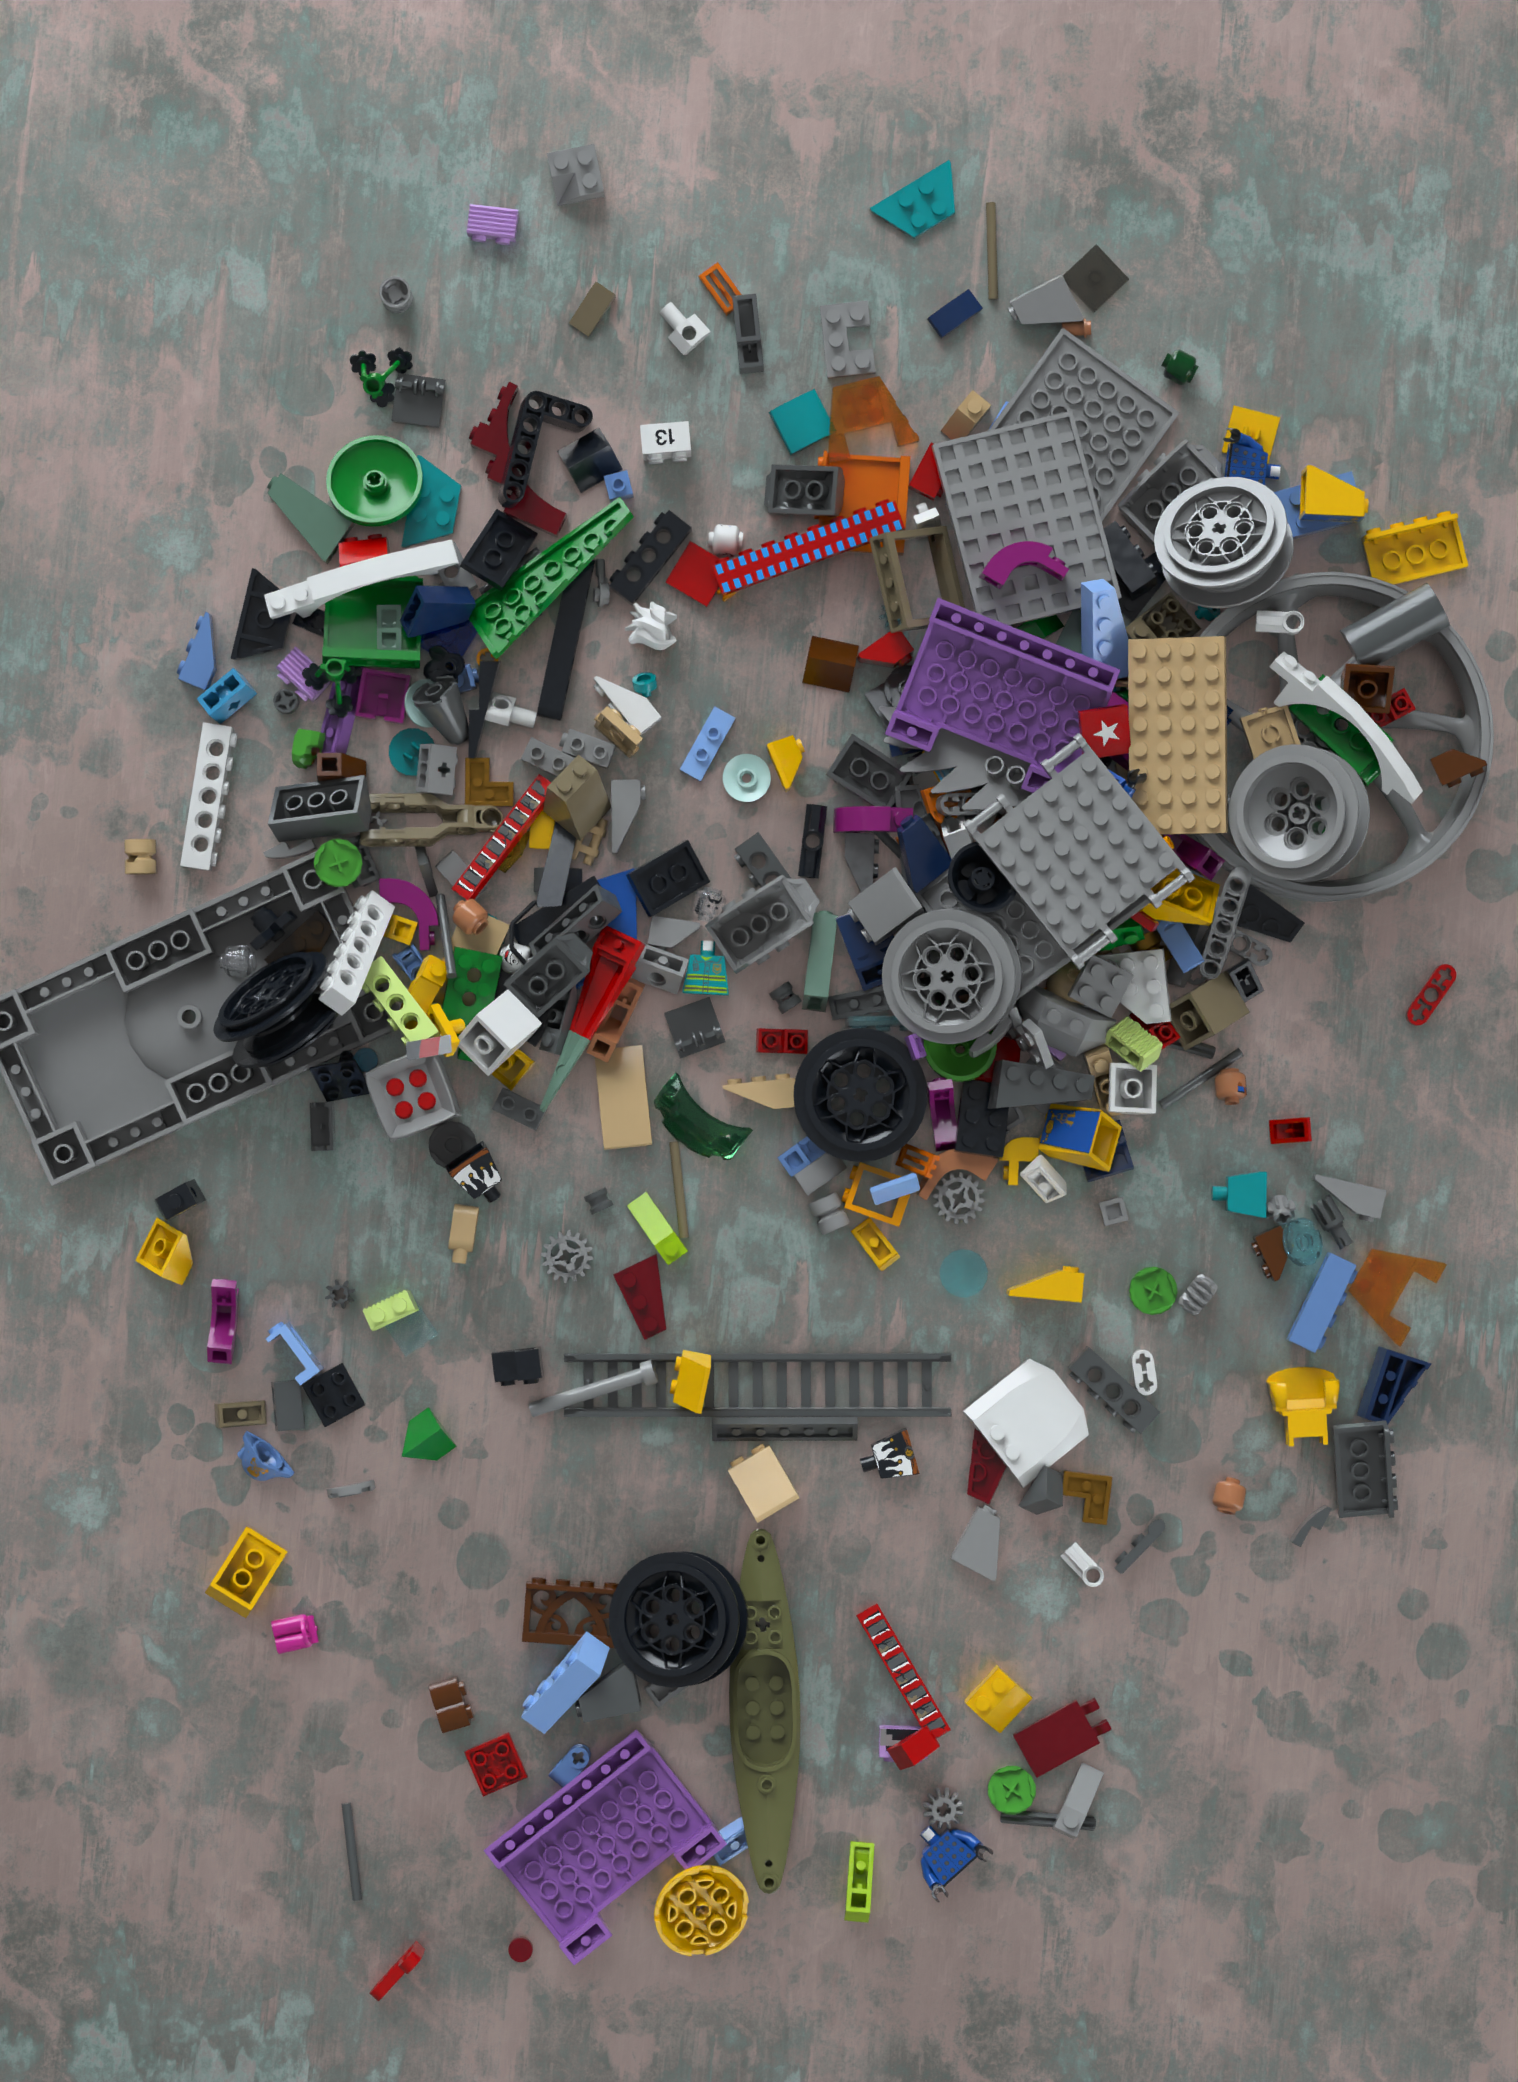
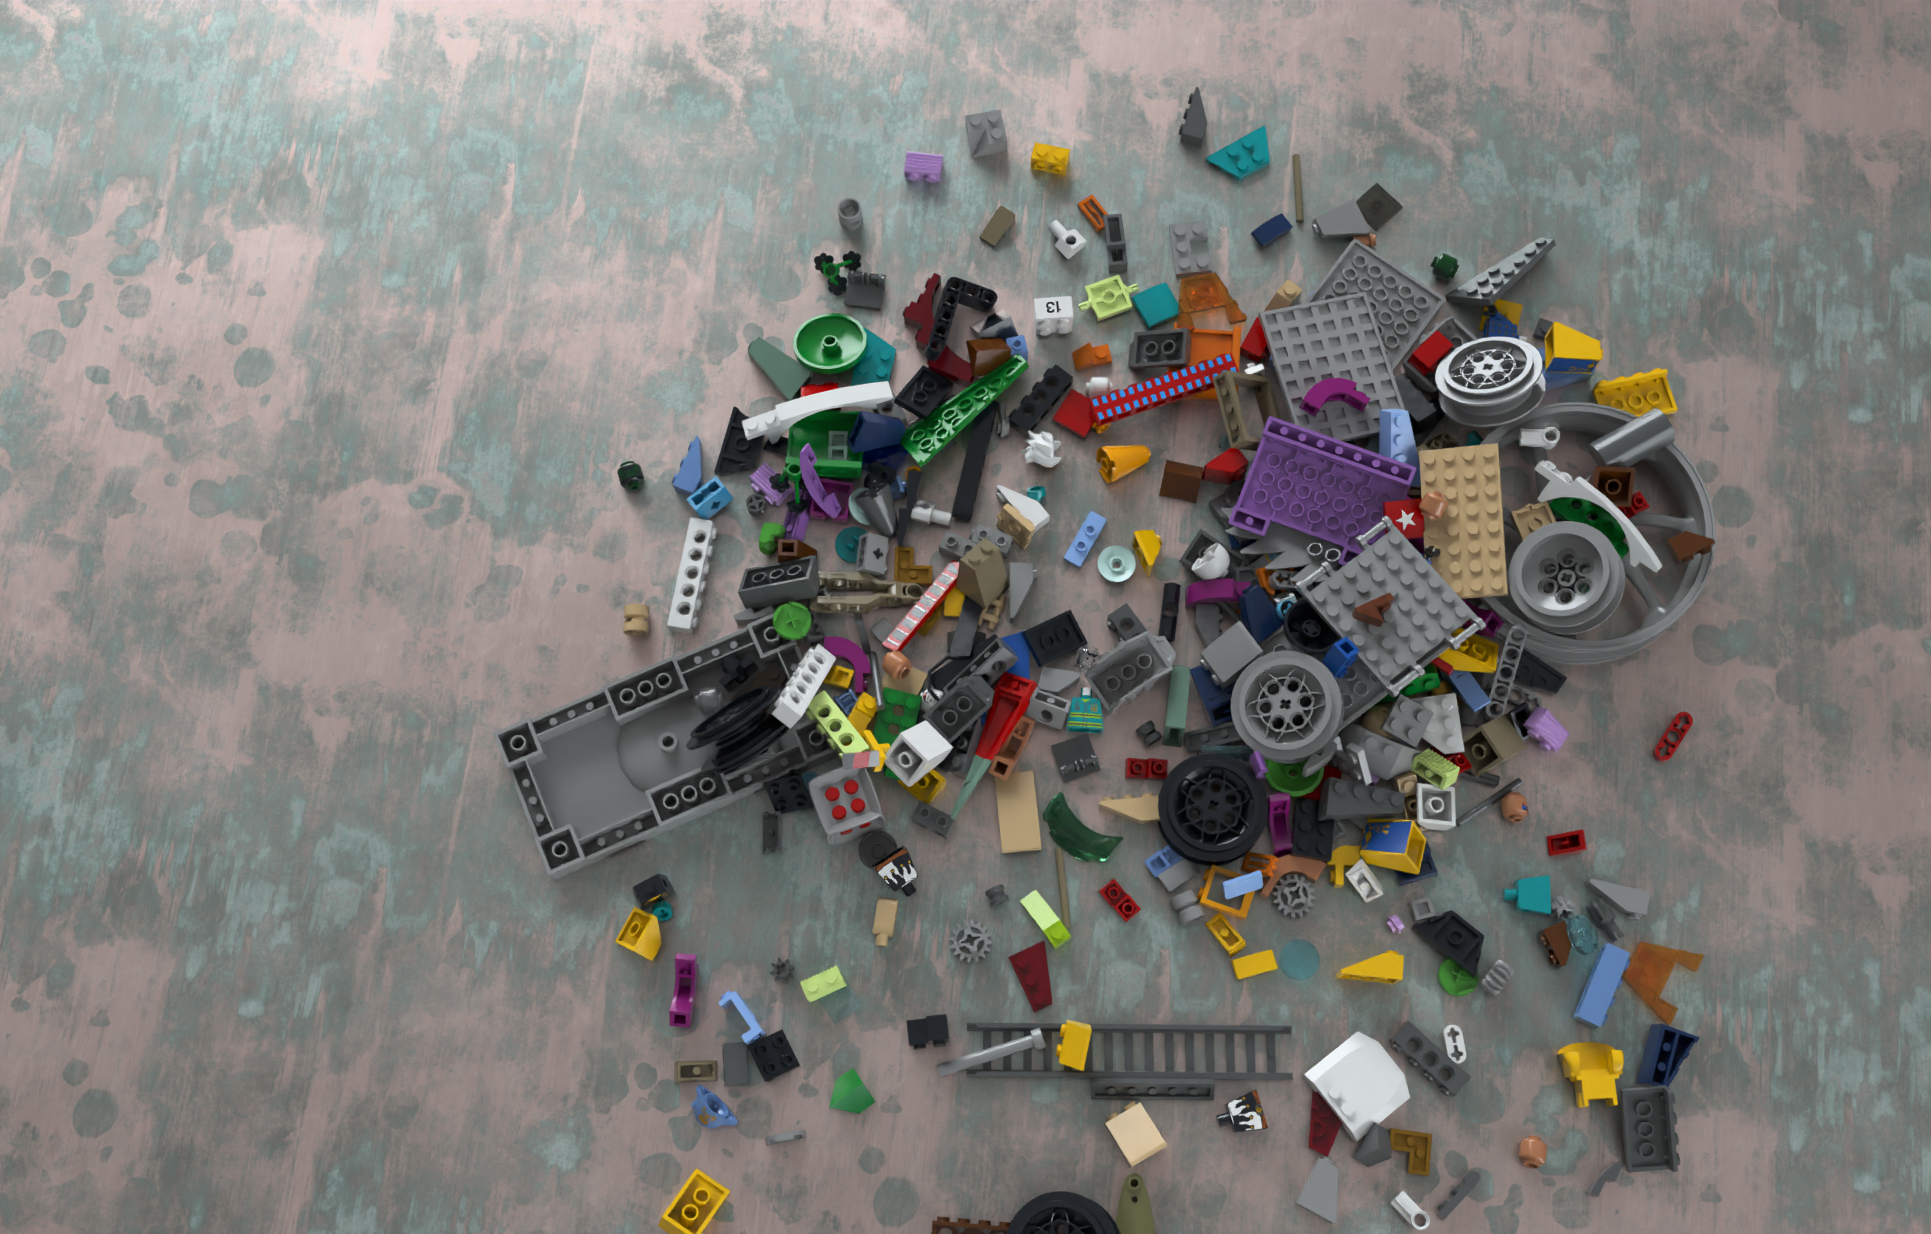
camera: 10 degrees right, 15 degrees down
none -> head [617,461,644,490]
none -> teal tile [652,900,672,921]
none -> medium lavender slope [800,443,842,518]
none -> reddish brown slope [966,338,1011,377]
none -> yellow brick [1031,142,1070,176]
none -> orange slope [1072,342,1112,371]
none -> yellowish green plate [1078,275,1139,321]
none -> light orange cone [1096,445,1151,483]
none -> red slope [1098,878,1141,922]
none -> dark grey slope [1178,87,1207,147]
none -> white cylinder [1192,543,1230,580]
none -> yellow slope [1231,949,1278,980]
none -> tile [1277,600,1294,620]
none -> blue brick [1321,637,1360,679]
none -> copper slope [1352,592,1394,627]
none -> lavender plate [1386,914,1405,933]
none -> red brick [1408,330,1454,376]
none -> black wing [1411,910,1484,979]
none -> nougat head [1419,490,1449,521]
none -> dark grey wing [1445,237,1556,306]
none -> lavender brick [1523,707,1570,752]
none -> dark grey plate [1533,318,1553,341]

